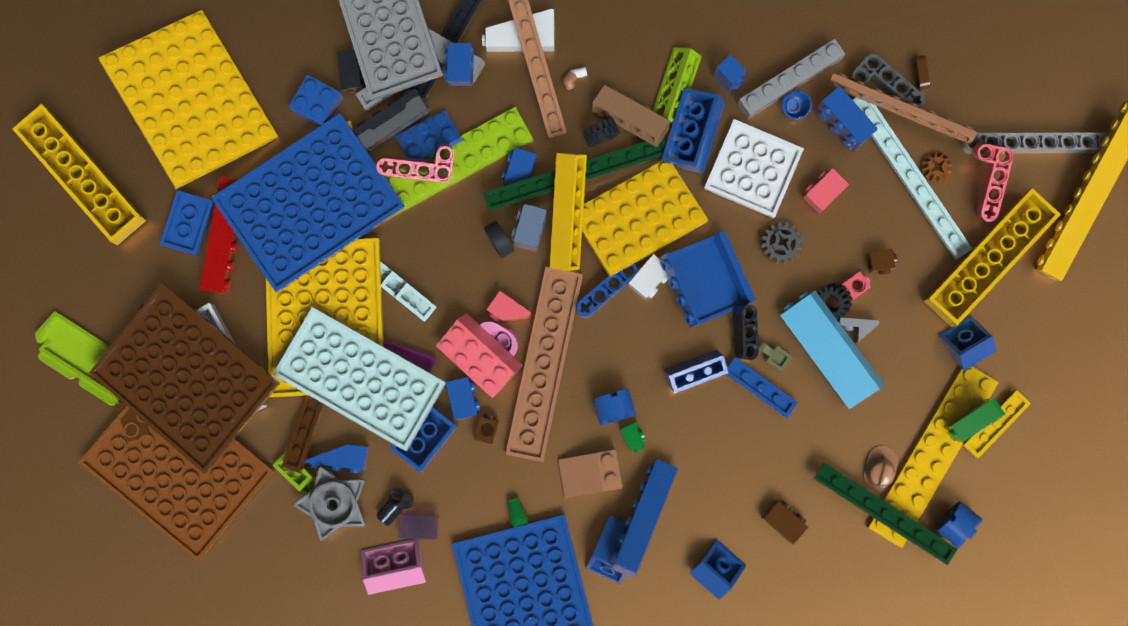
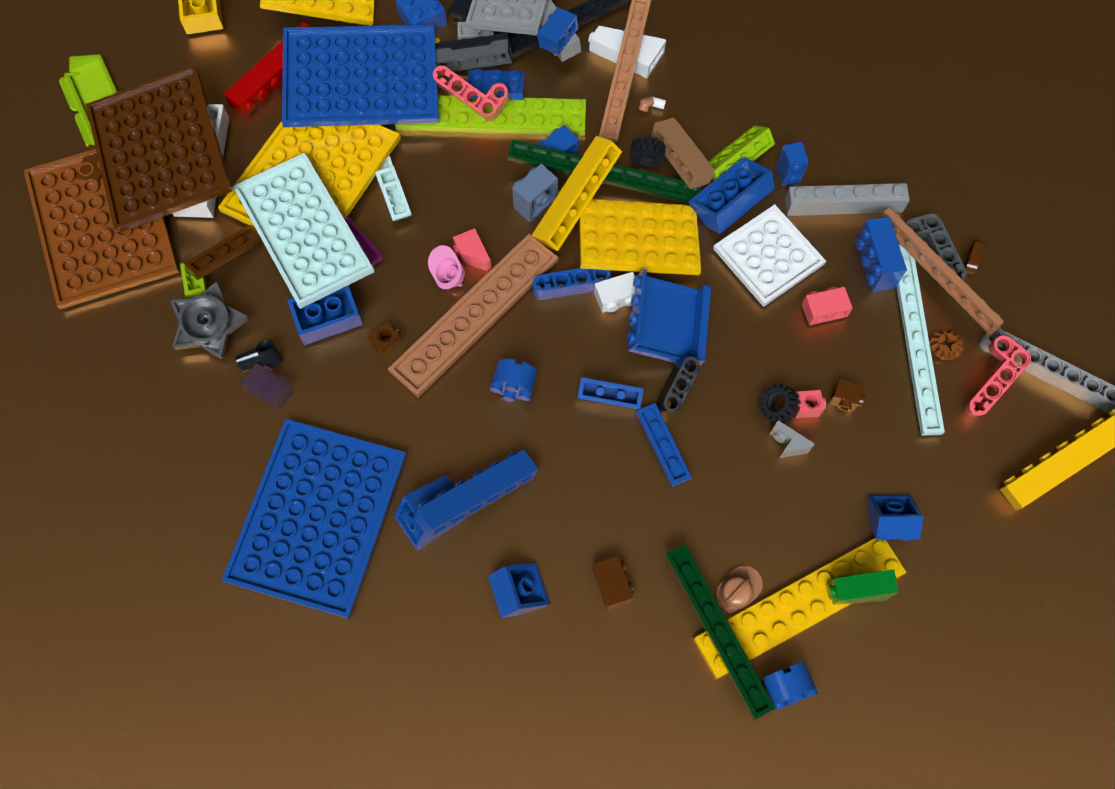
camera: 30 degrees right, 15 degrees down
blue plate [160,190,215,256] -> none
blue slope [305,445,369,474] -> none
bright pink slope [361,538,426,595] -> none
coral brick [436,313,523,398] -> none
blue brick [446,377,481,421] -> none
black tyre [484,220,515,259] -> none
green cone [507,498,529,528] -> none
nougat slope [558,450,623,498] -> none
green brick [620,422,646,453] -> none
olive plate [759,342,793,372] -> none
dark grey gear [761,222,803,264] -> none
medium azure brick [780,291,884,409] -> none
blue hair [781,91,812,120] -> none
yellow brick [924,188,1061,327] -> none
yellow plate [963,390,1031,459] -> none

